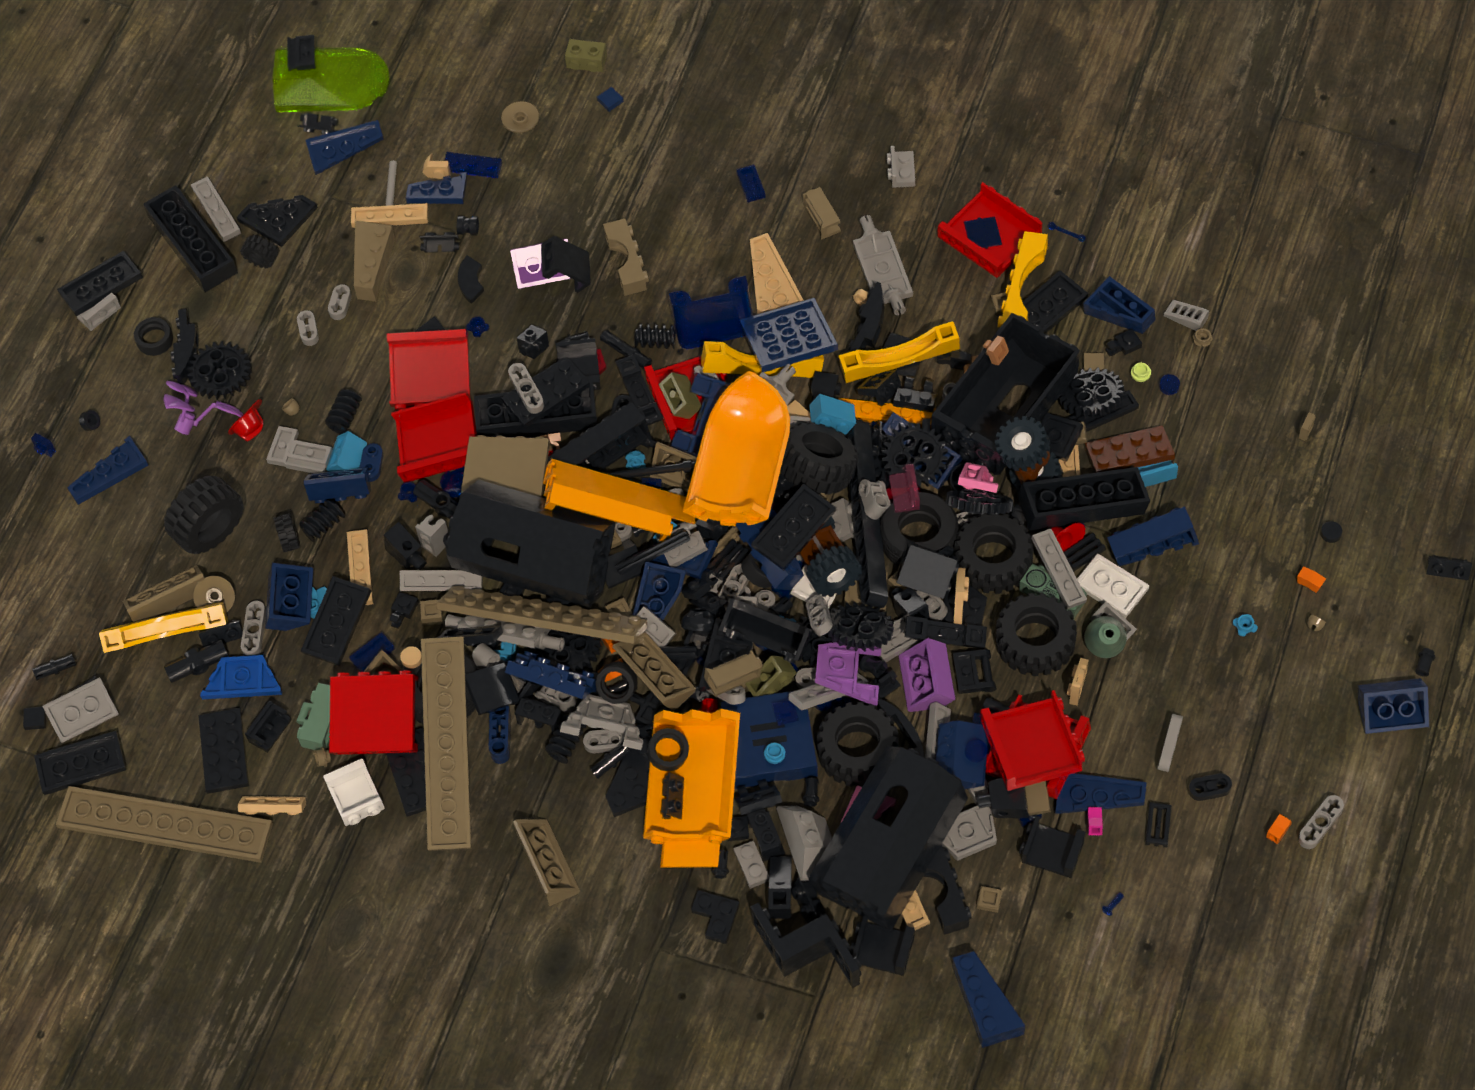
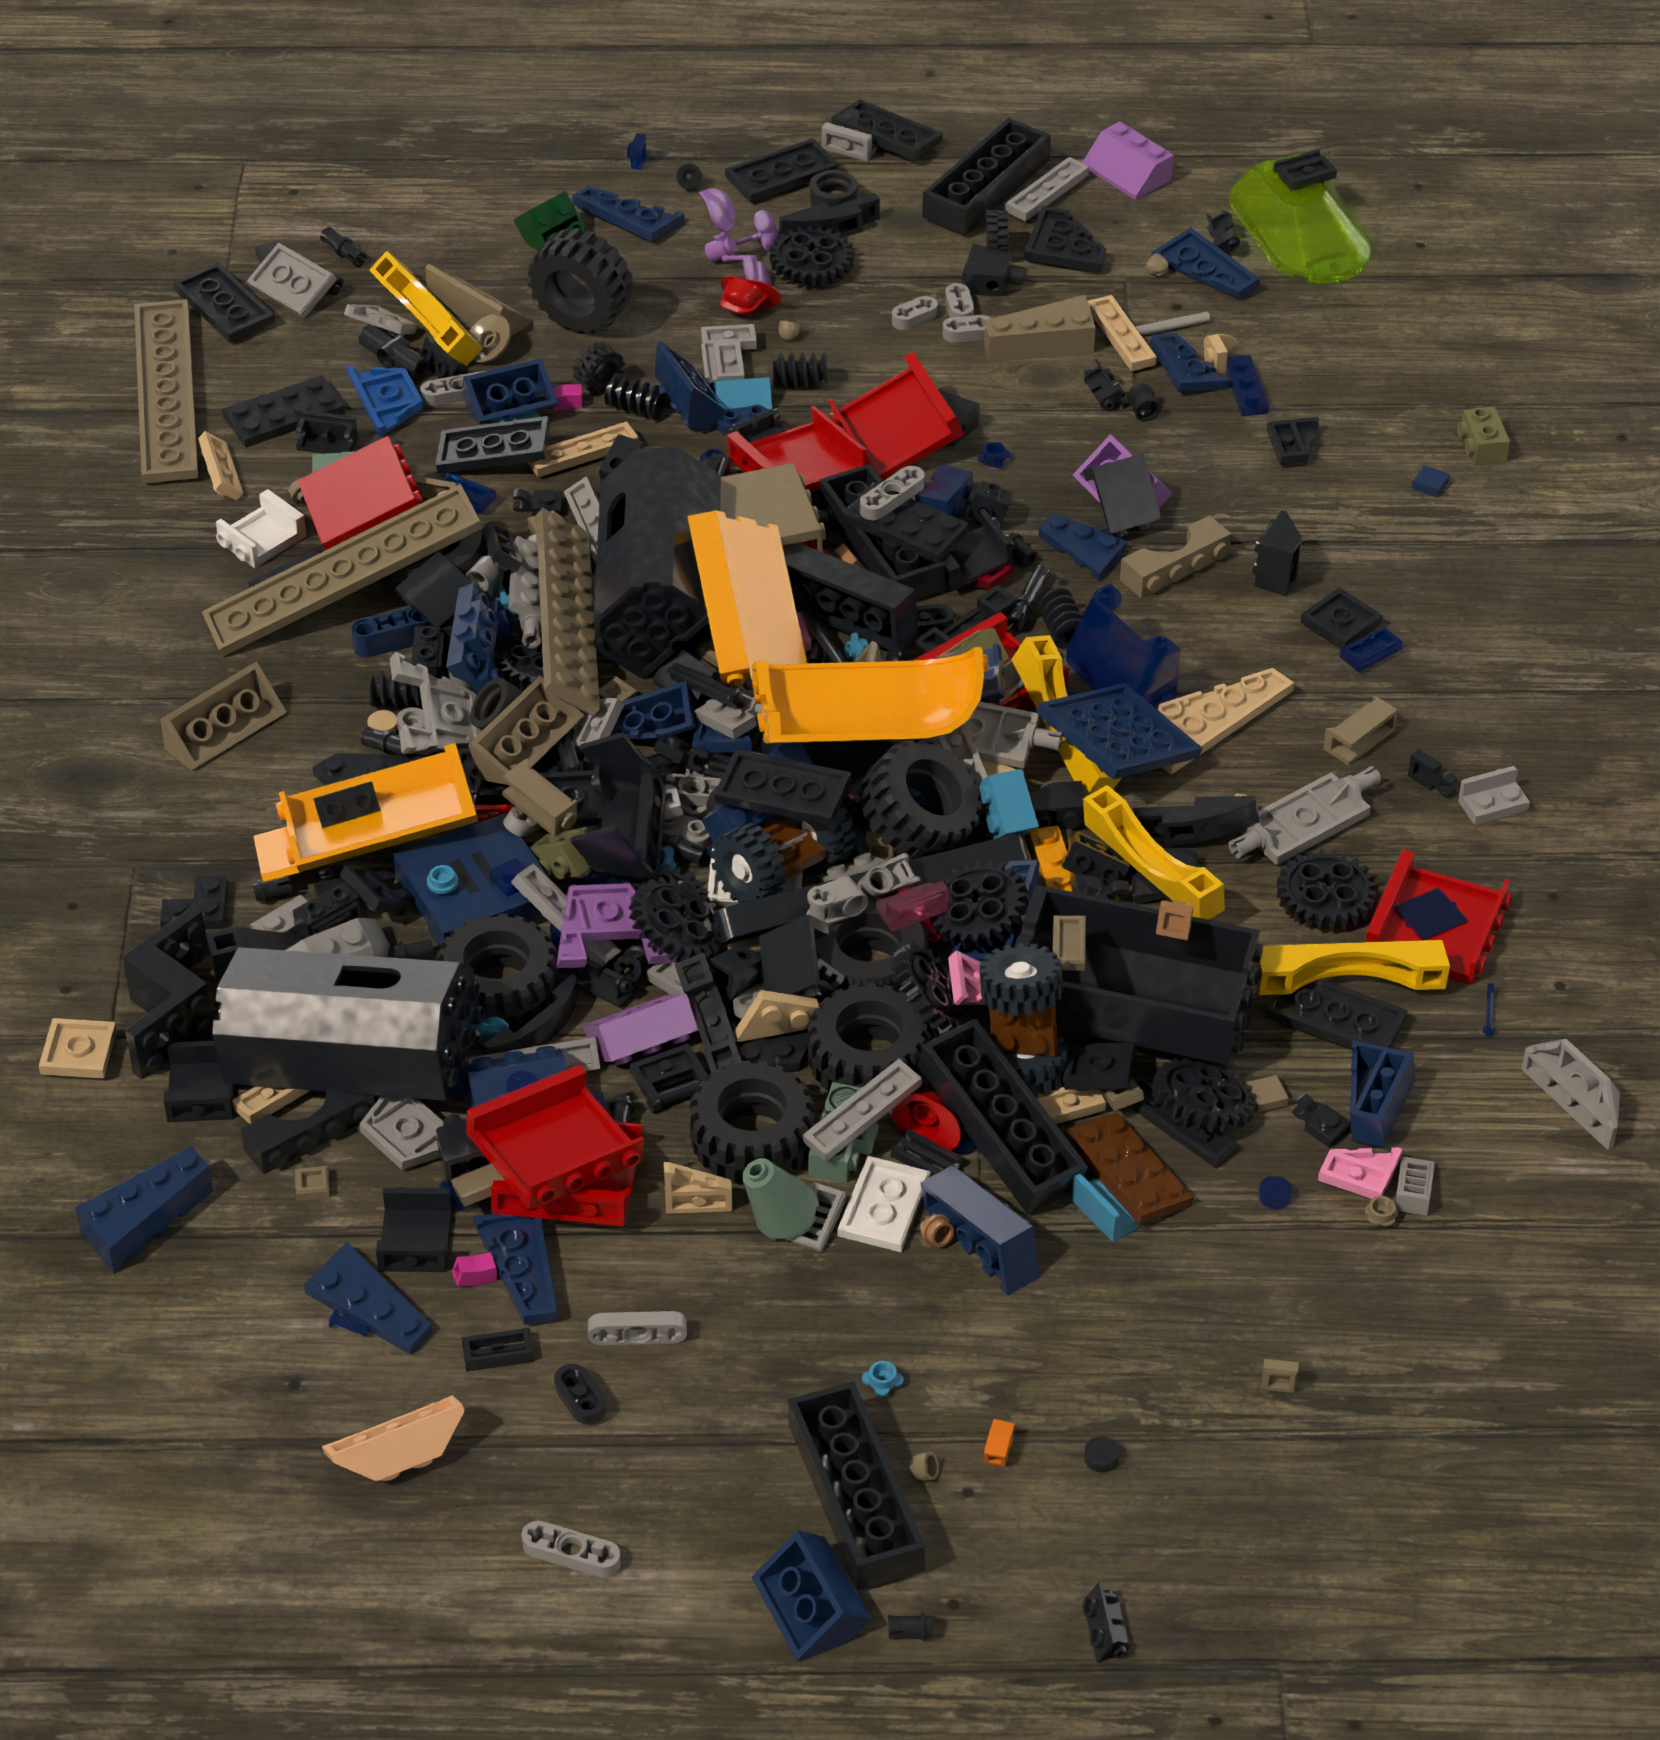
camera: 65 degrees right, 15 degrees down
black tile [458,255,484,304] -> none
dark tan dish [501,101,539,133] -> none
black tyre [647,728,689,772] -> none
light grey beam [806,595,833,636] -> none
yellowish green plate [1131,362,1151,382] -> none
orange piece [1266,814,1292,844] -> none
none -> tan plate [39,1018,117,1079]
none -> dark blue wing [304,1242,432,1355]
none -> light nougat wedge [322,1395,464,1481]
none -> light grey wing [344,304,418,336]
none -> tan tile [368,710,398,732]
none -> dark green slope [513,191,588,251]
none -> dark pink piece [552,384,582,411]
none -> black hinge [724,408,785,443]
none -> black plate [725,138,839,203]
none -> black brick [788,1381,926,1591]
none -> light grey piece [807,876,868,926]
none -> dark blue wedge [915,464,976,519]
none -> medium nougat plate [920,1213,954,1247]
none -> light grey beam [945,283,974,318]
none -> black torso [962,244,1025,297]
none -> dark blue wing [1038,512,1127,581]
none -> dark tan tile [1053,916,1086,971]
none -> medium lavender slope [1082,121,1174,200]
none -> dark tan hinge [1146,253,1168,277]
none -> black slope [1253,510,1302,597]
none -> black wing [1266,417,1320,465]
none -> black gear [1276,849,1377,932]
none -> black plate [1300,587,1383,650]
none -> bright pink wing [1318,1147,1402,1199]
none -> black plate [1408,749,1458,797]
none -> light grey wedge [1521,1039,1620,1150]

